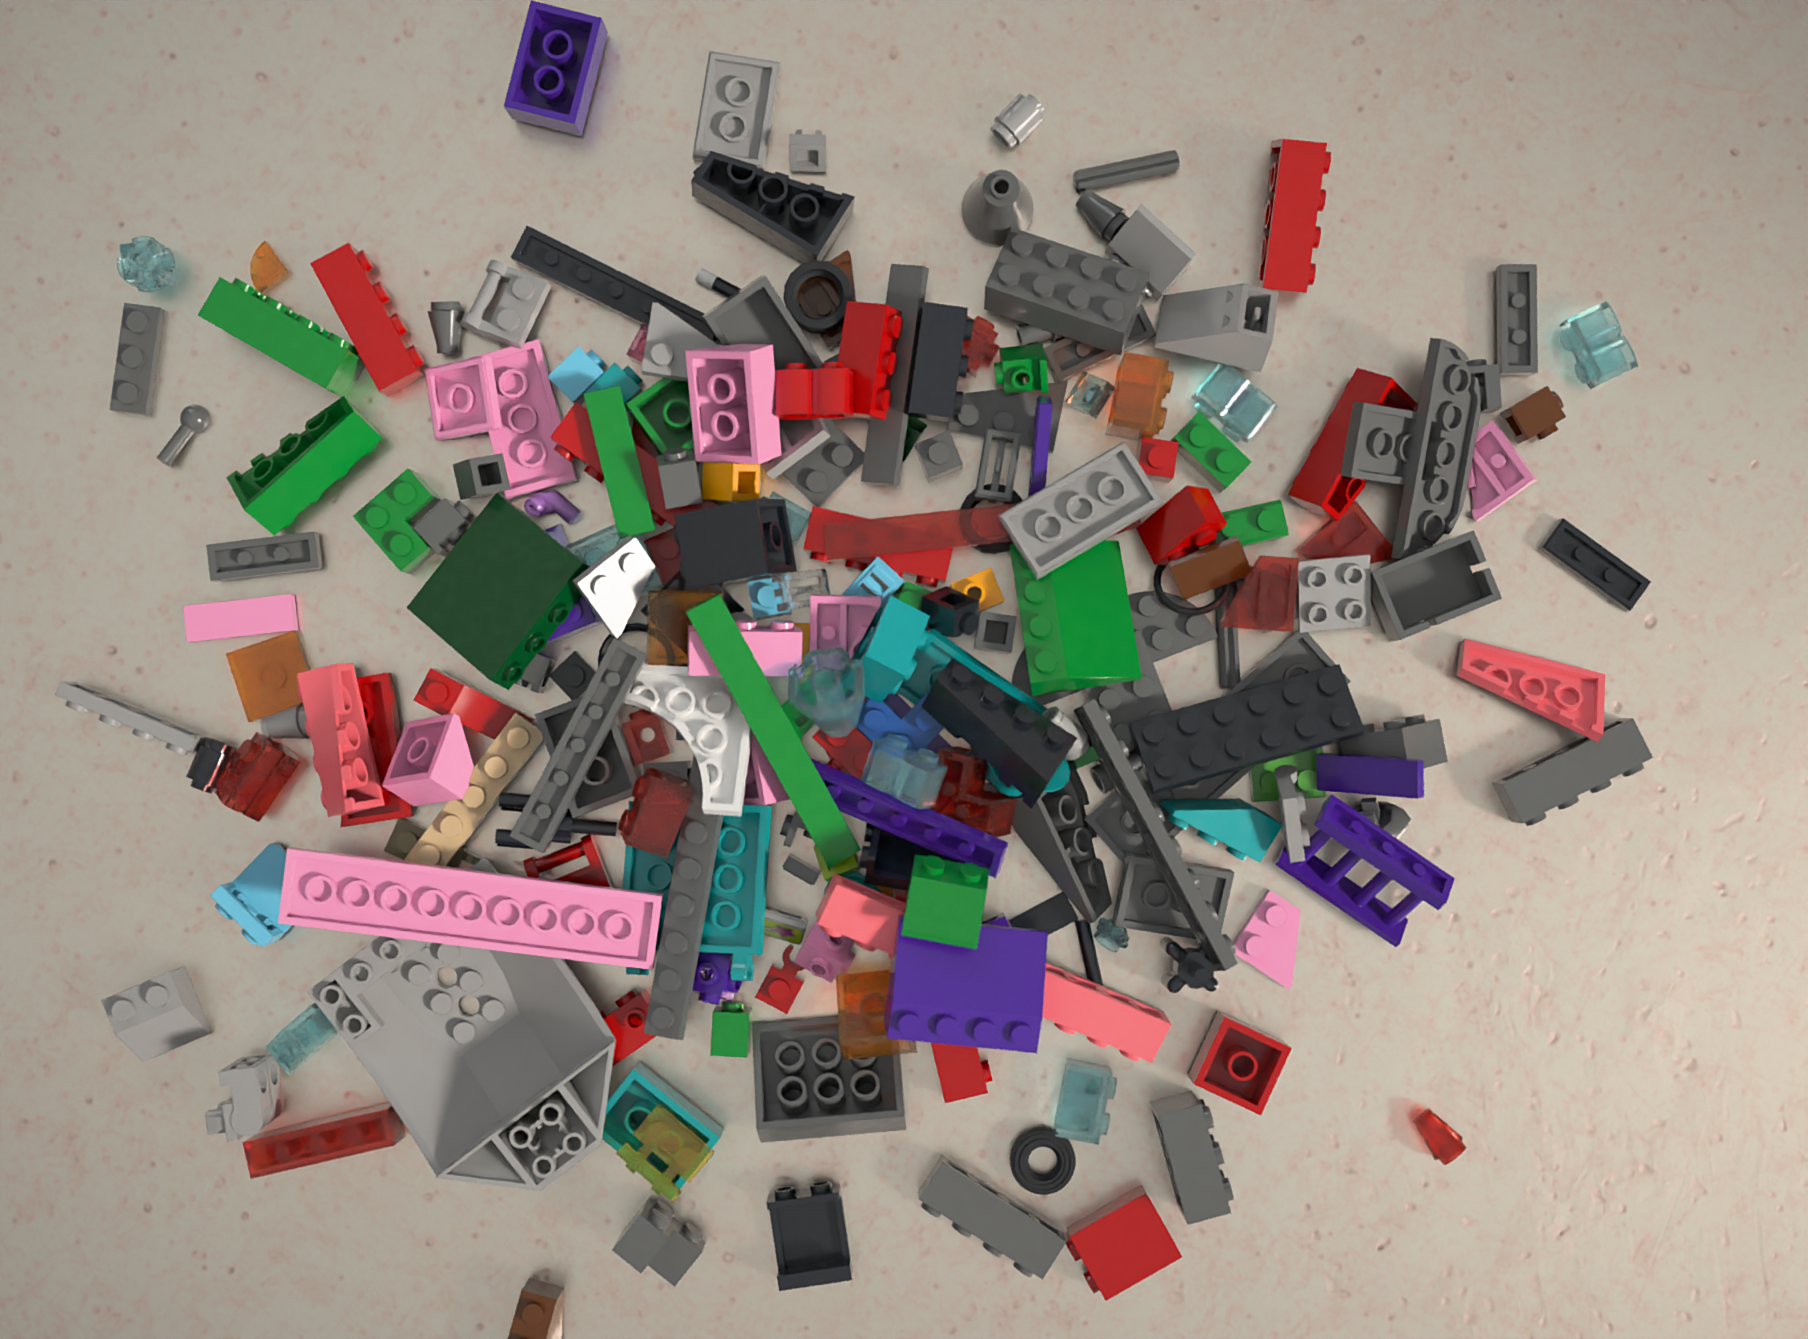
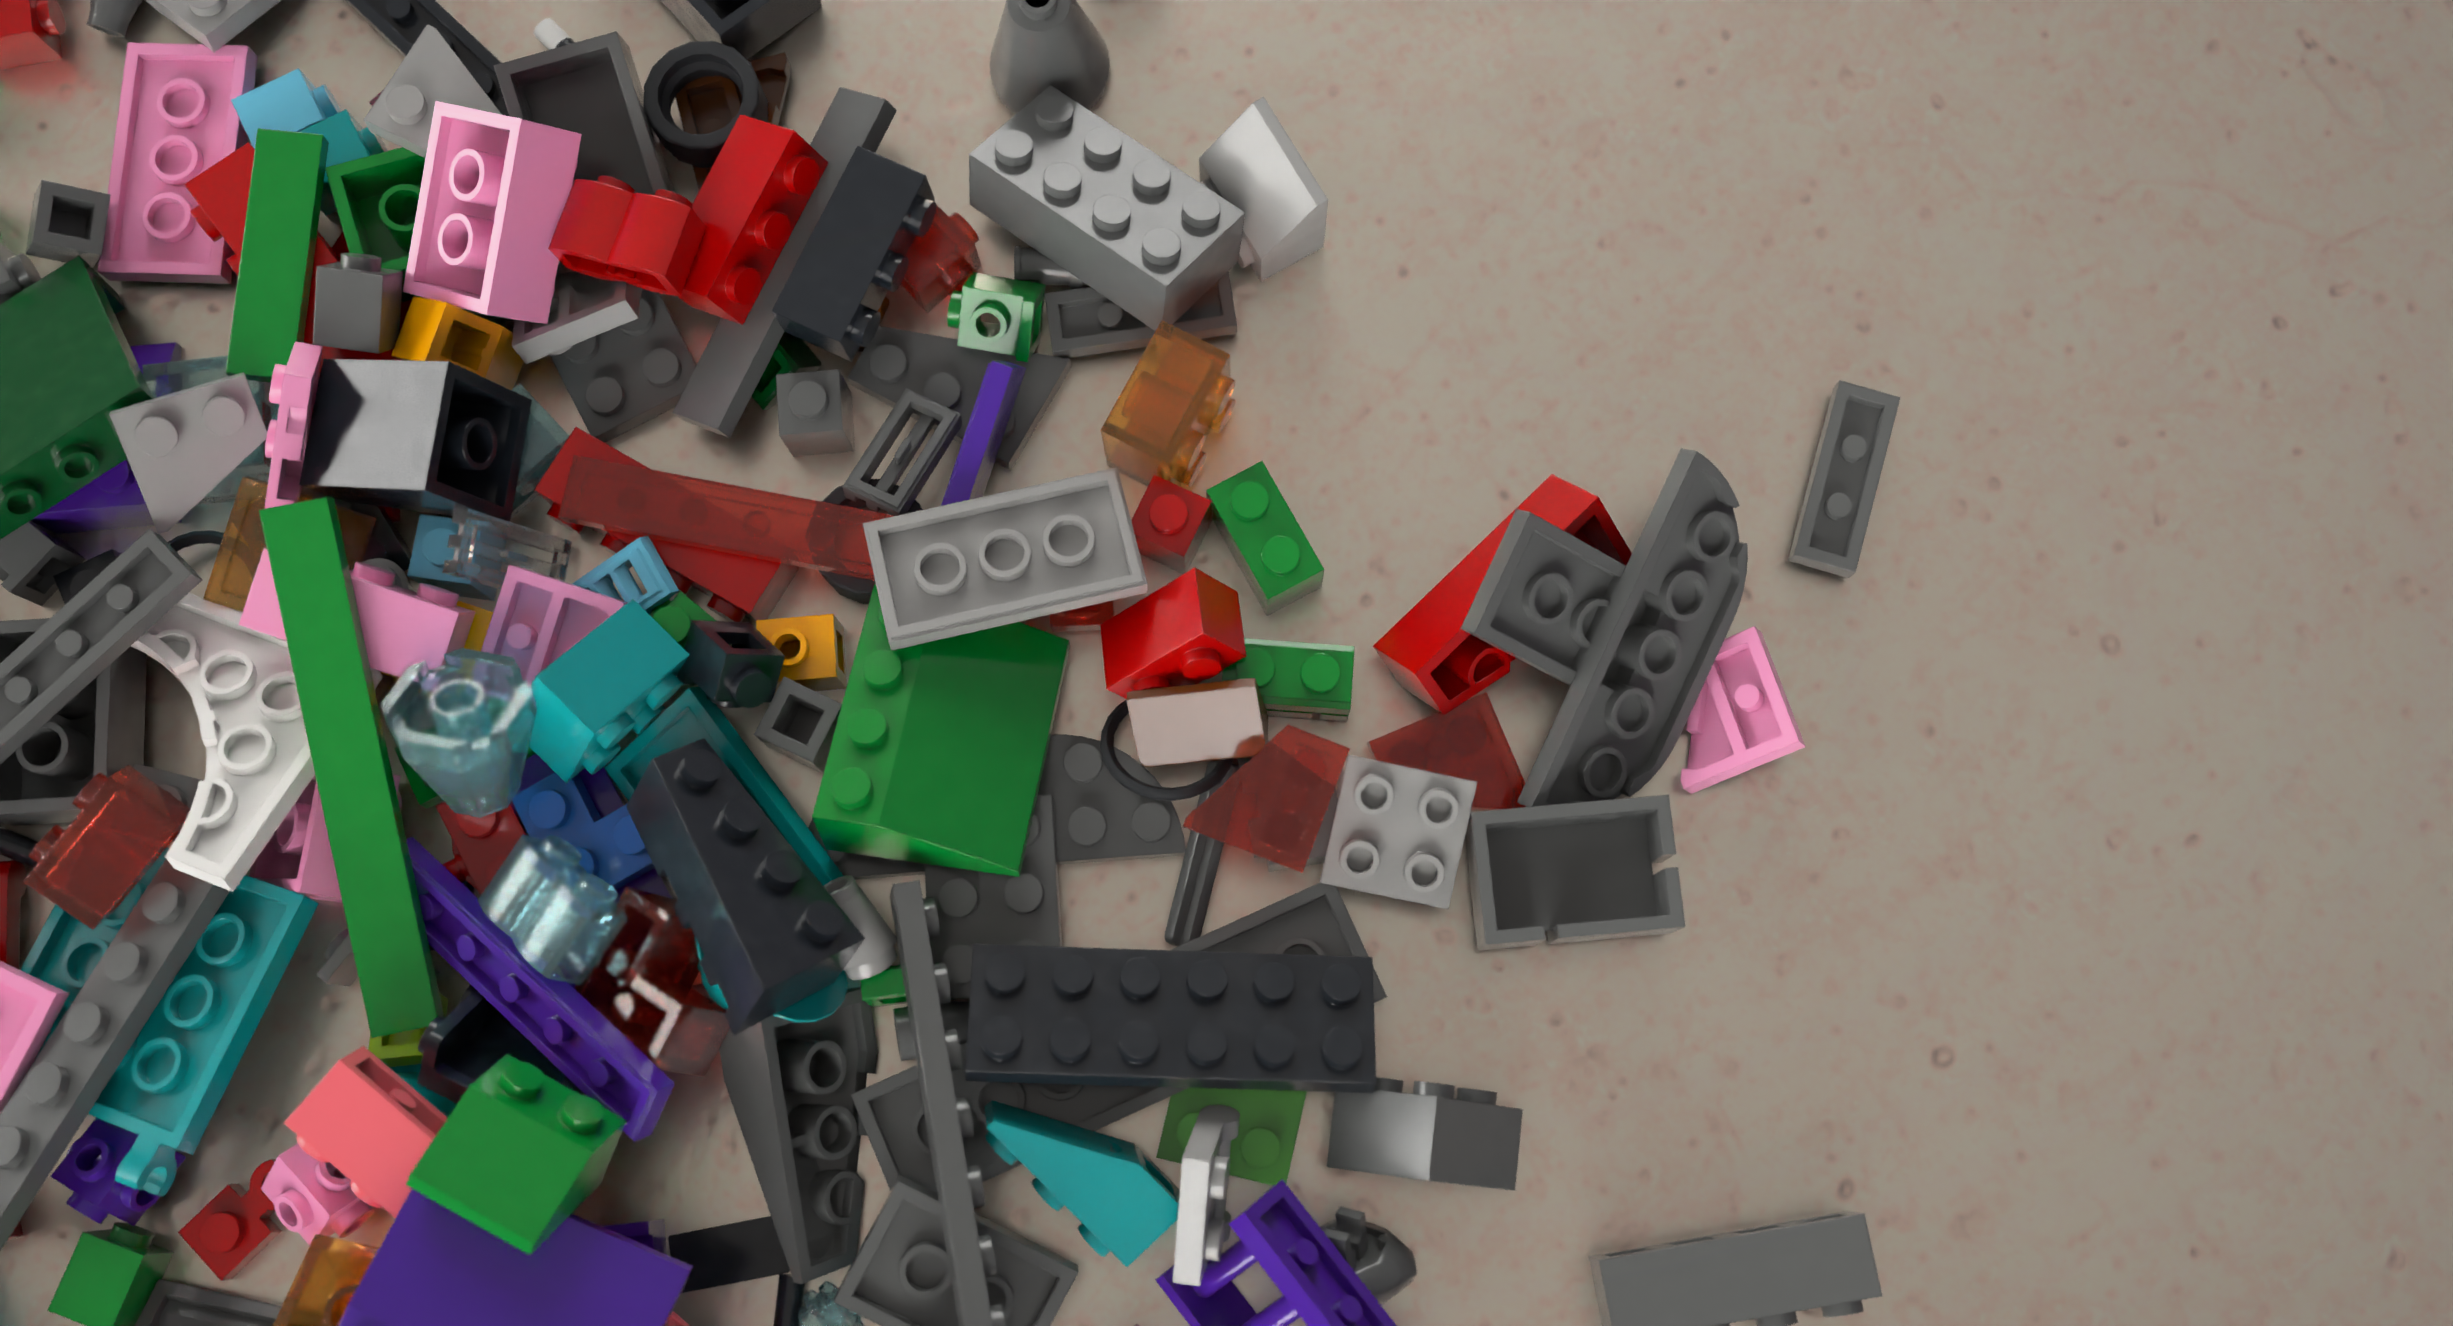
camera: 15 degrees right, 10 degrees down
bright pink tile [424,356,502,441] -> none
medium lavender arm [524,490,581,525] -> none
clear red brick [622,709,675,765] -> none
slope [764,906,808,945] -> none
dark grey tile [782,853,821,885] -> none
clear light blue plate [1064,371,1115,419] -> none
dark grey axle [1073,150,1180,191] -> none
dark grey cone [1076,189,1129,241] -> none
light grey slope [1154,283,1279,372] -> none
clear light blue brick [1191,363,1278,443] -> none
red wedge [1258,139,1331,293] -> none
dark purple tile [1316,753,1424,799] -> none
coral wing [1457,639,1605,742] -> none
dark grey bracket [1465,359,1502,414] -> none
reddish brown brick [1500,386,1566,444] -> none
black tile [1539,518,1651,612] -> none
clear light blue brick [1559,301,1638,389] -> none
none -> bright pink wing [264,341,323,509]

